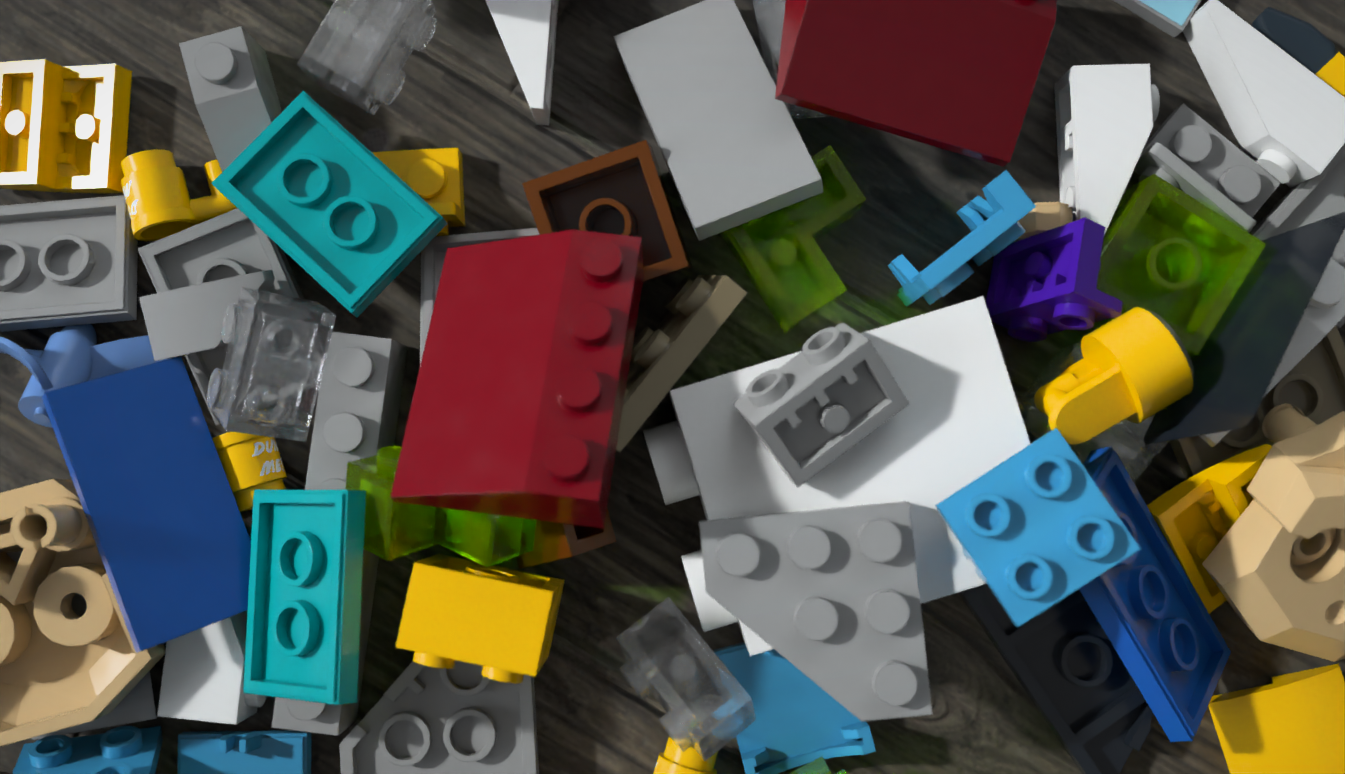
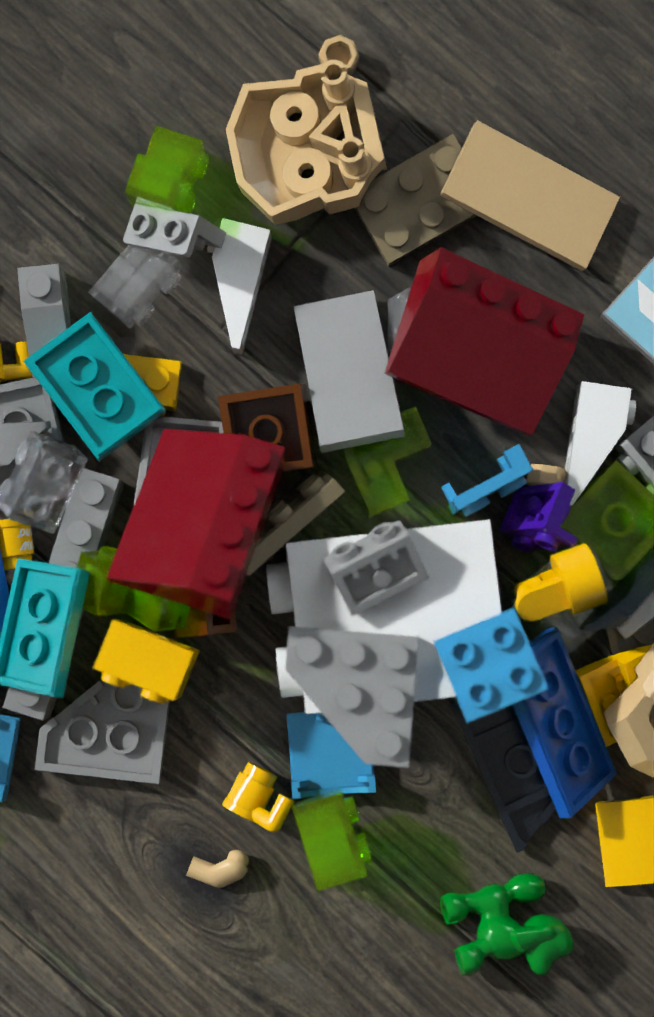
camera: 15 degrees right, 0 degrees up
clear brick [616,597,756,761] -> none

